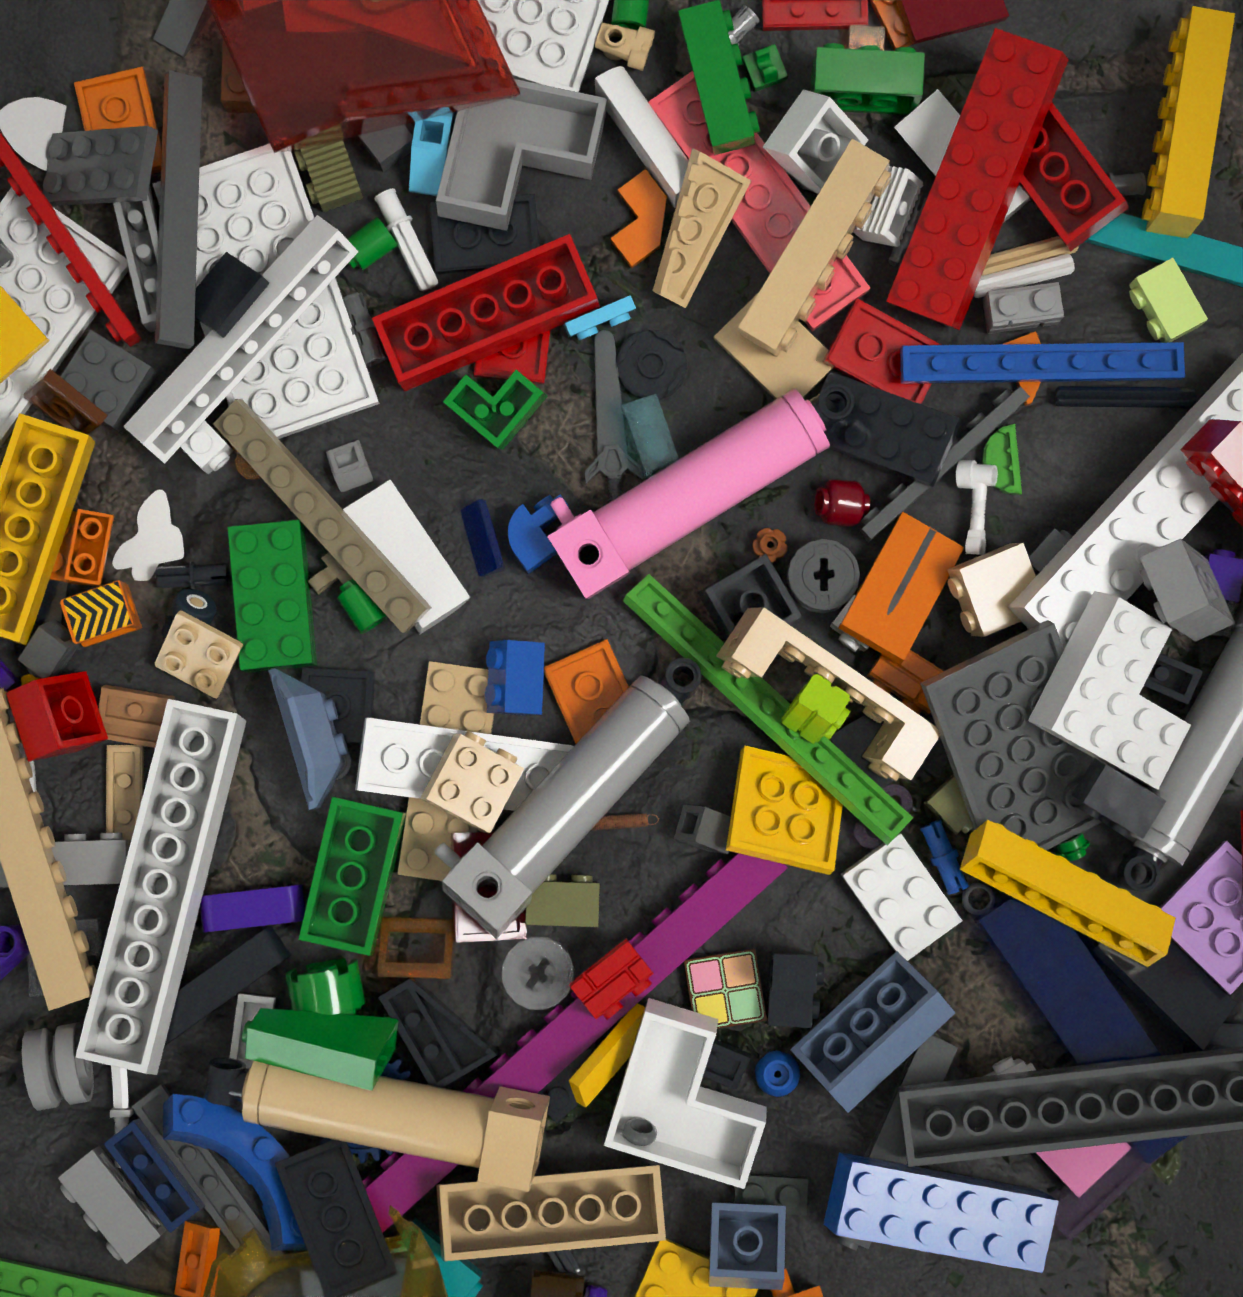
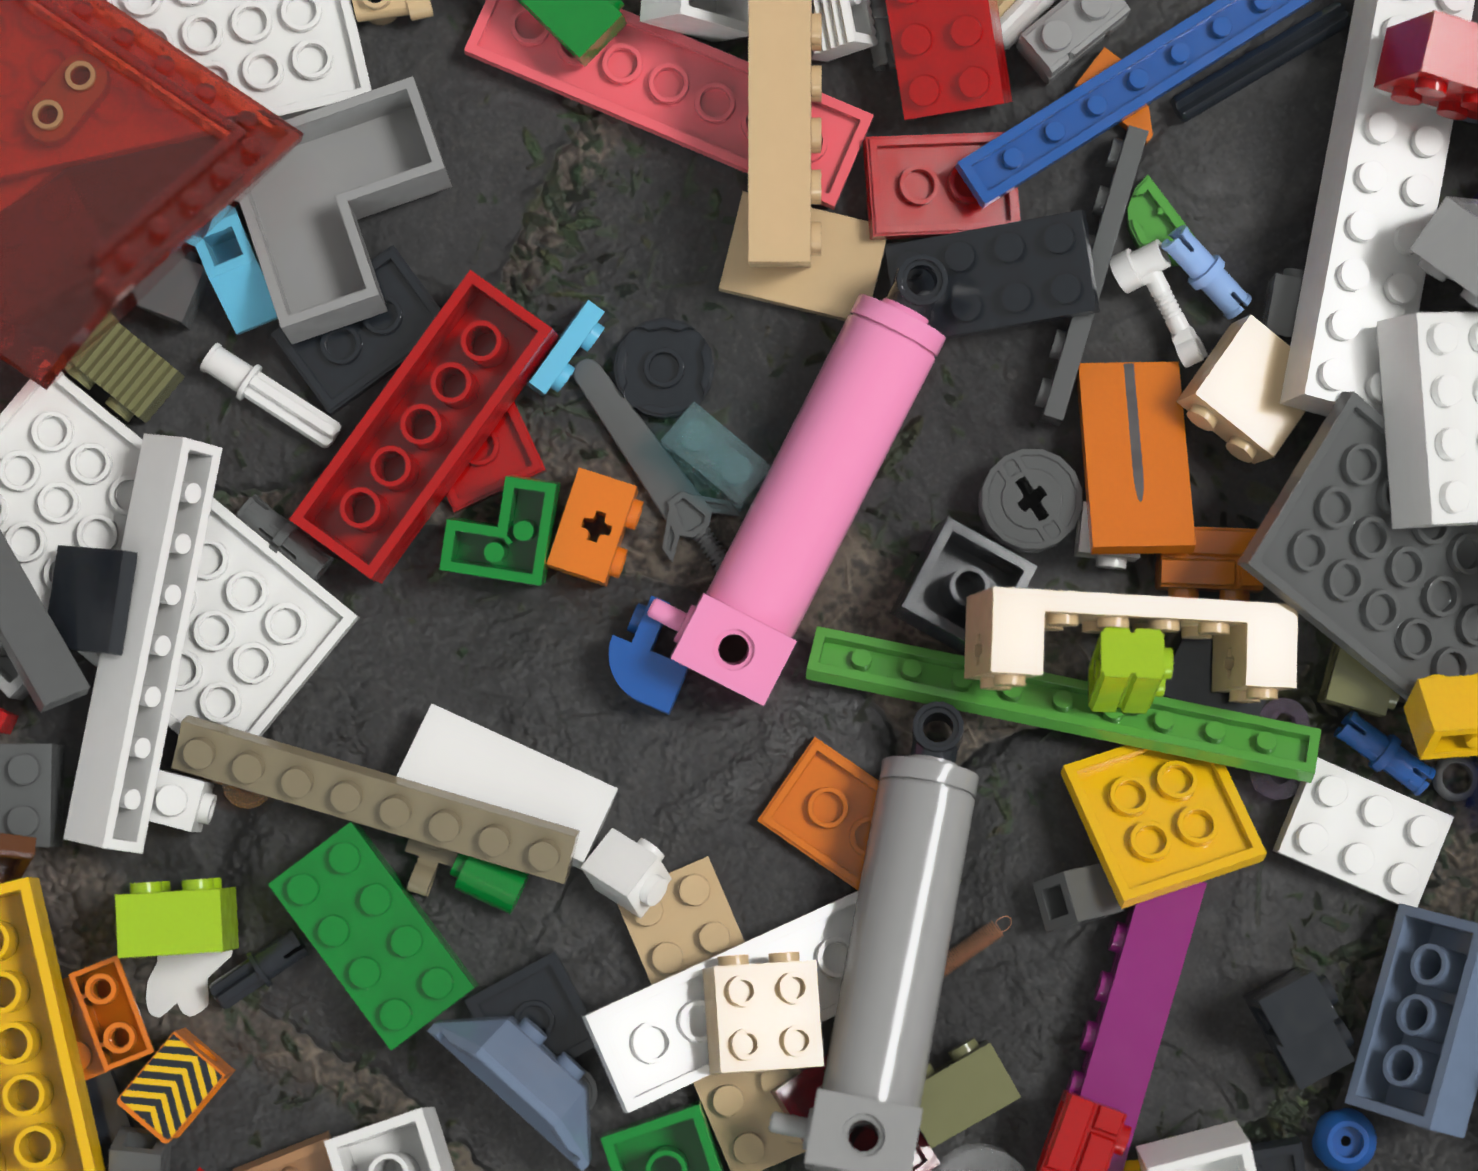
camera: 30 degrees left, 0 degrees up
tan plate [155,589,243,698] -> none
light grey slope [326,440,373,492] -> none
green brick [346,217,398,271] -> none
clear blue slope [461,499,505,577] -> none
blue brick [485,640,545,716] -> none
white brick [595,66,689,208] -> none
orange tile [610,169,667,269] -> none
tan wing [653,148,751,308] -> none
tile [684,948,767,1029] -> none
dark orange plate [752,528,788,563] -> none
dark red head [814,479,870,527] -> none
none -> lime brick [115,878,239,958]
none -> orange brick [546,467,644,587]
none -> white brick [581,828,672,919]
none -> light blue pin [1161,225,1252,320]

